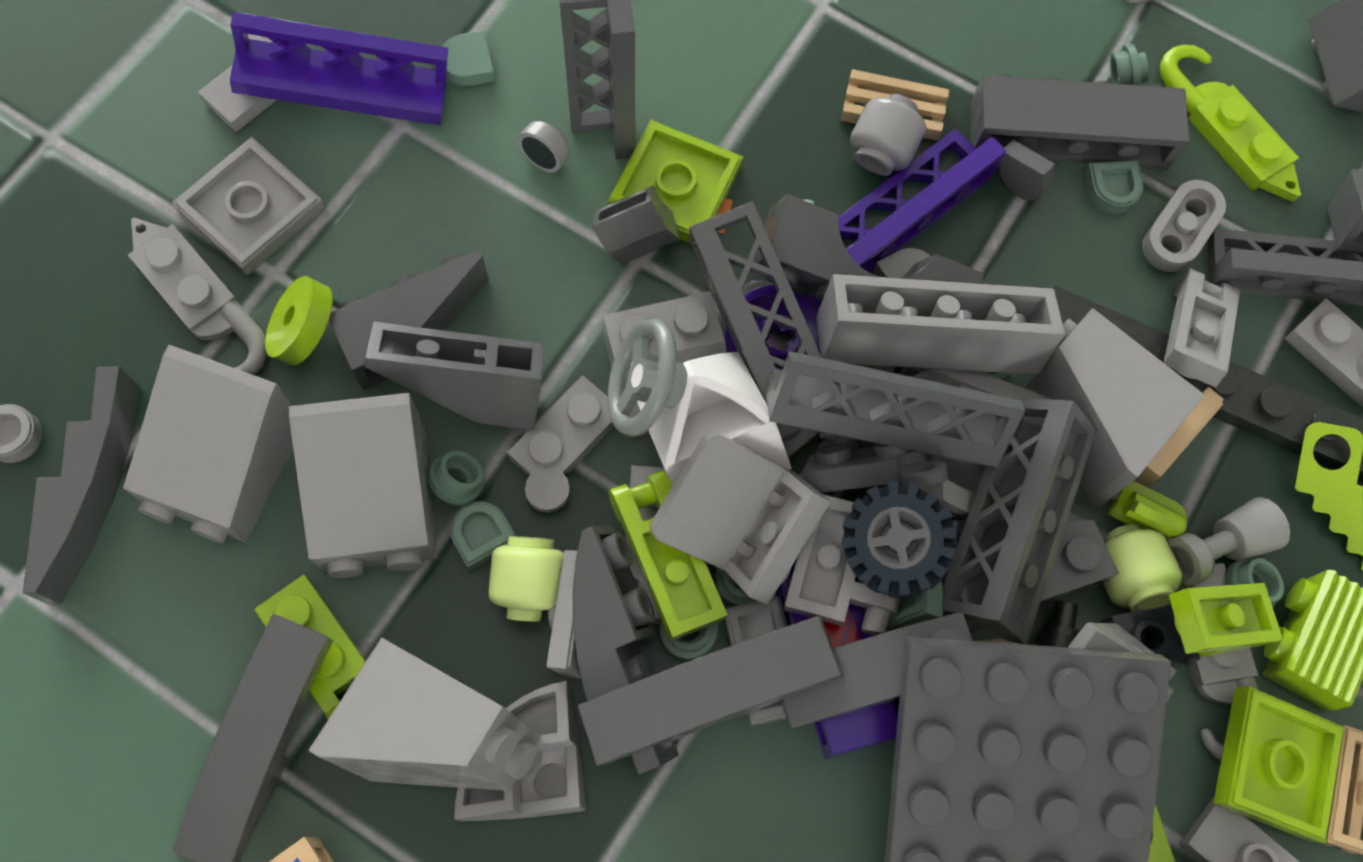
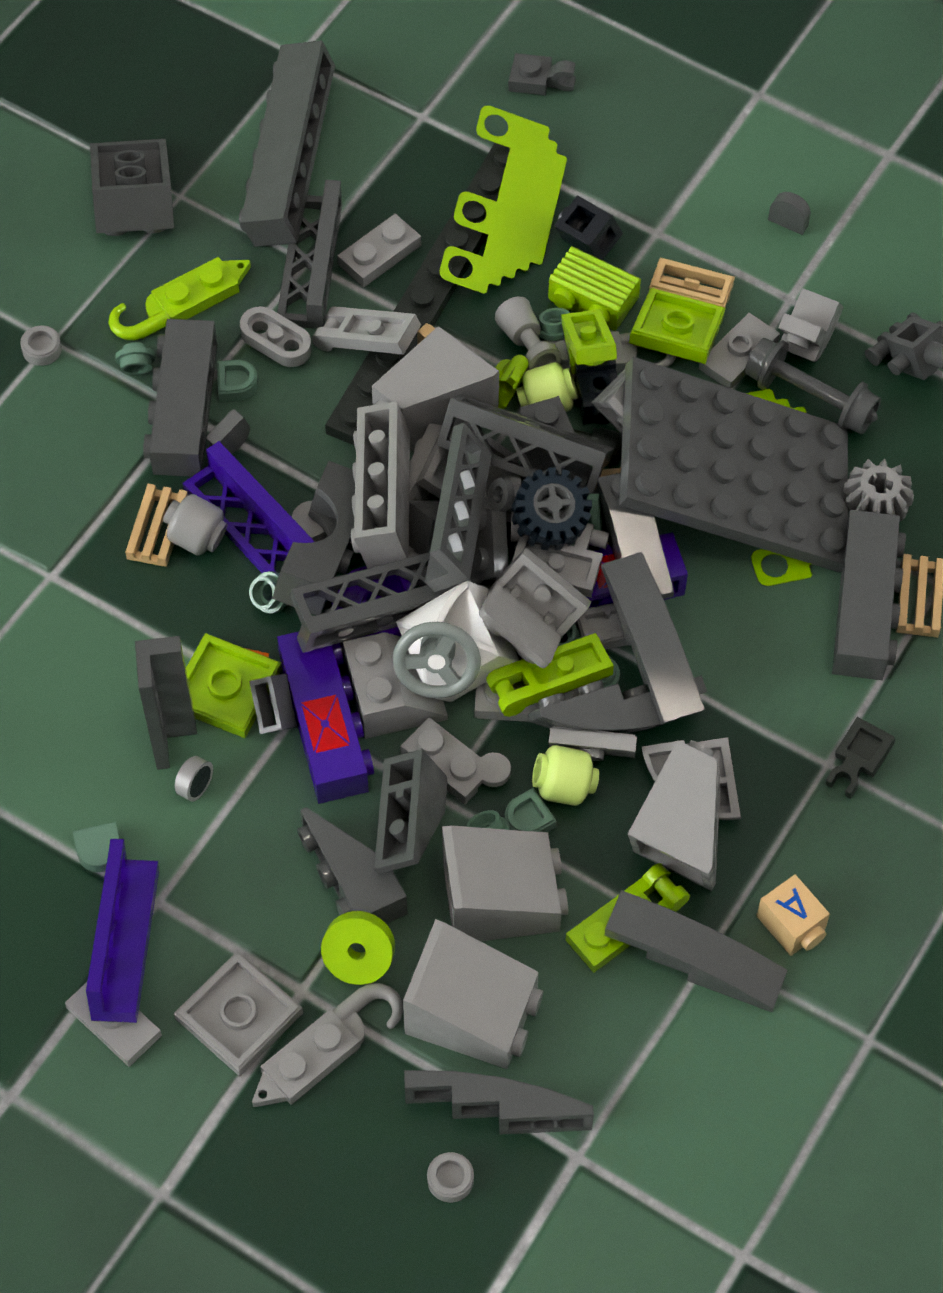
camera: 85 degrees left, 10 degrees down
none -> dark purple brick [277,631,374,804]

